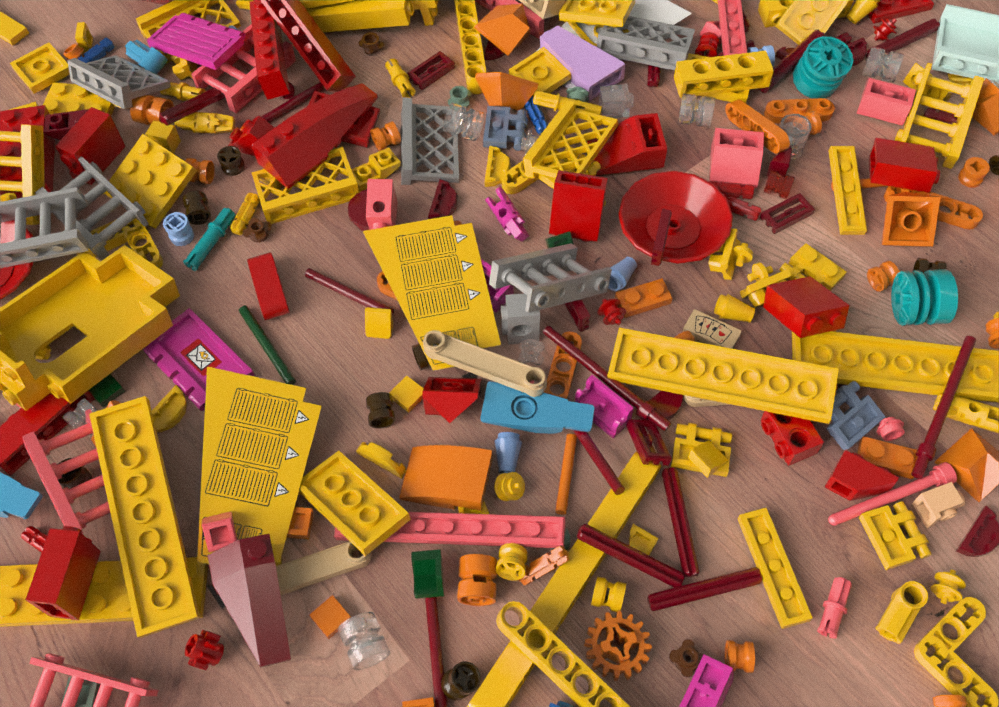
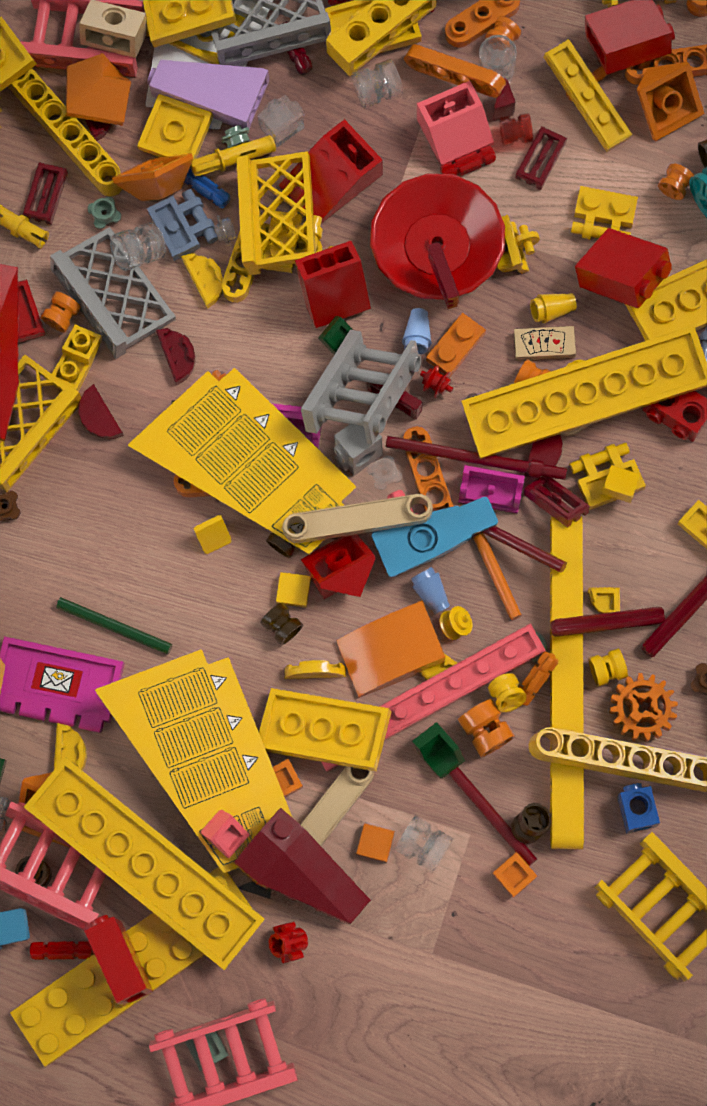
camera: 30 degrees left, 15 degrees up
red beam [247,252,290,320] -> none
dark red bar [305,268,394,315] -> none
coral torso [366,179,398,230] -> none
dark pink hinge [485,186,529,242] -> none
dark red axle [662,467,700,578] -> none
red axle [721,192,761,221] -> none
yellow hips [740,262,791,308] -> none

